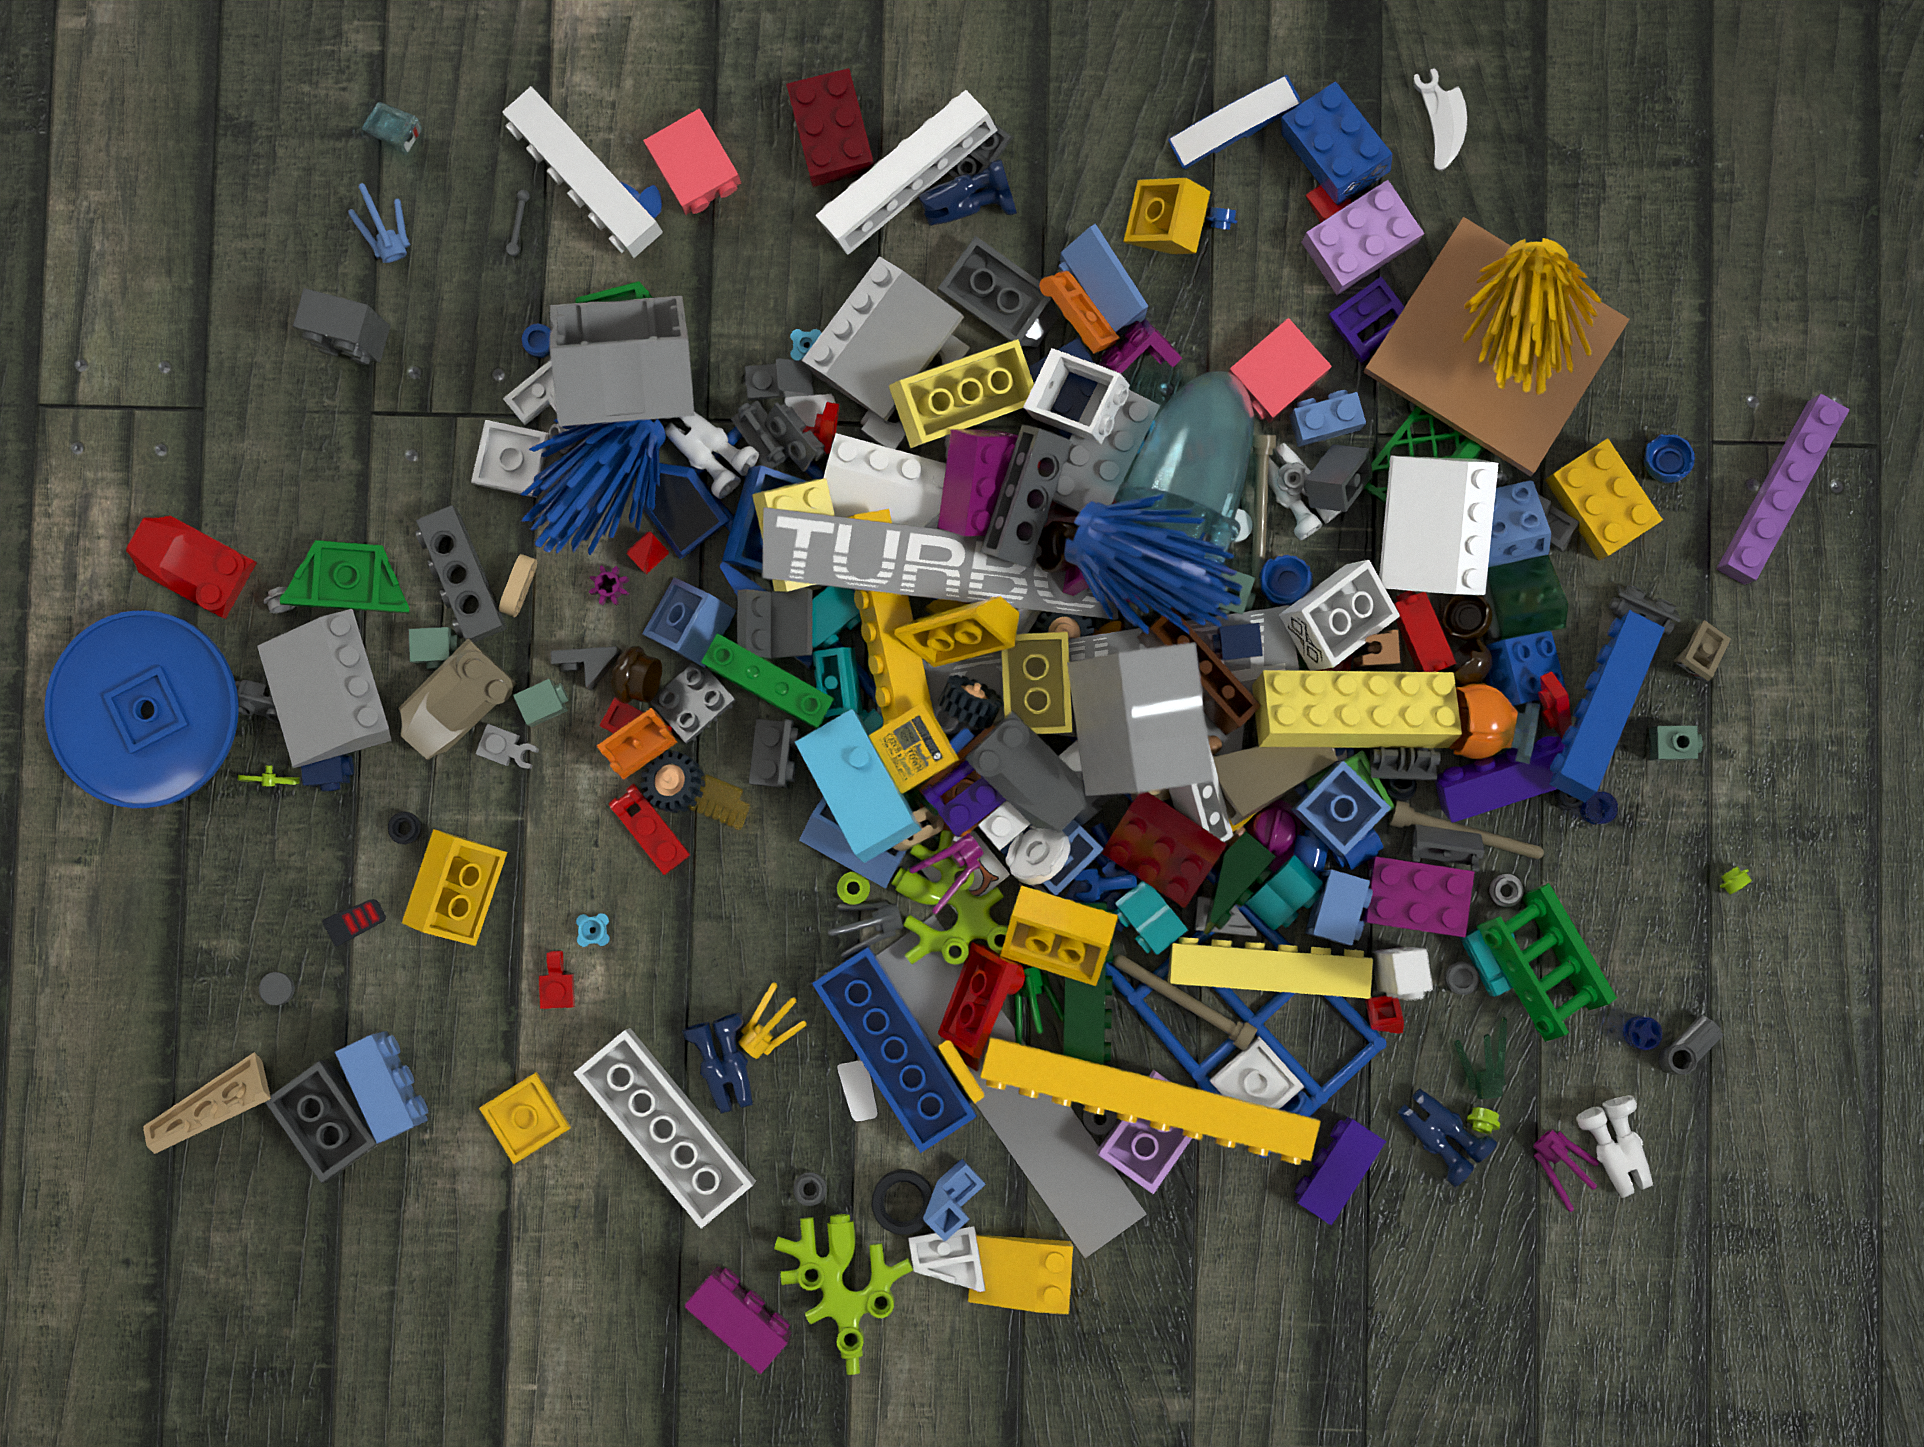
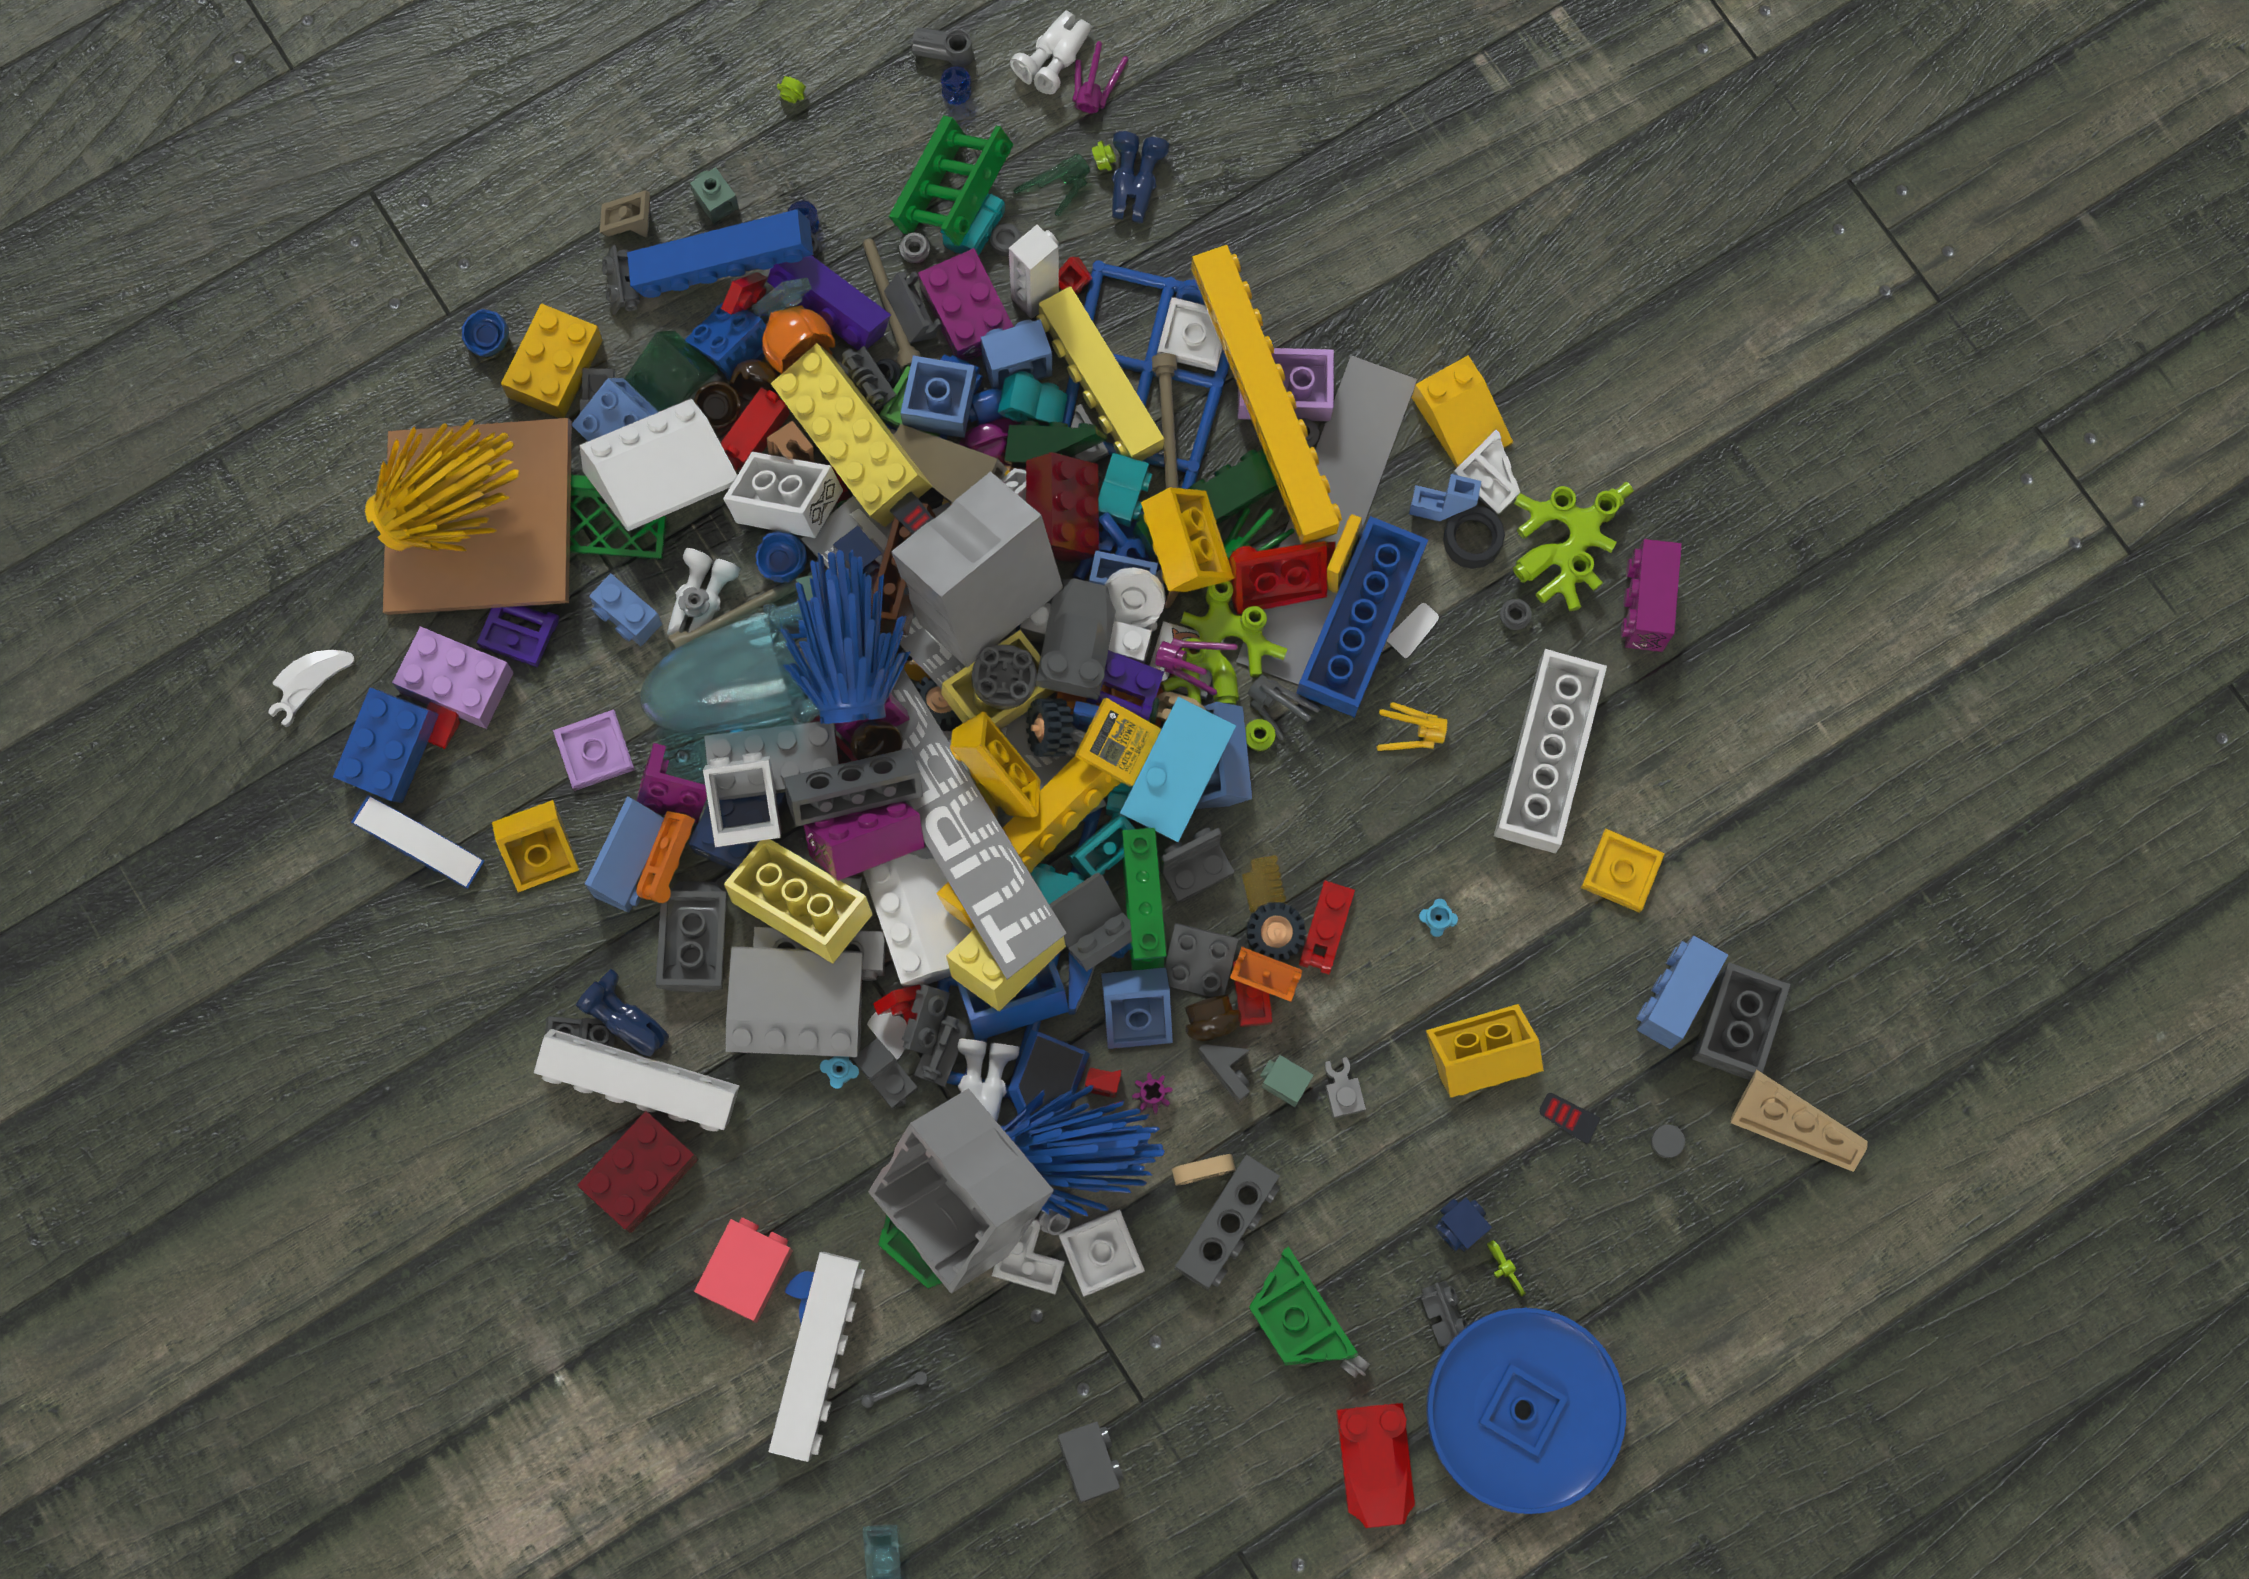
camera: 130 degrees left, 10 degrees down
light grey slope [257,609,391,768] -> none
medium blue plant [348,183,410,263] -> none
black plate [388,812,421,845] -> none
dark tan slope [399,638,517,760] -> none
sand green brick [409,627,460,670] -> none
blue tile [522,324,551,358] -> none
red plate [539,951,575,1009] -> none
dark blue piece [682,1013,753,1114] -> none
blue plate [1206,207,1238,230] -> none
coral brick [1227,318,1332,423] -> none
dark purple brick [1294,1117,1386,1226] -> none
dark grey brick [1304,444,1373,512] -> none
medium lavender brick [1716,394,1850,585] -> none
none -> lavender tile [553,709,635,791]
none -> black sticker [890,492,934,534]
none -> dark grey tile [972,645,1037,709]

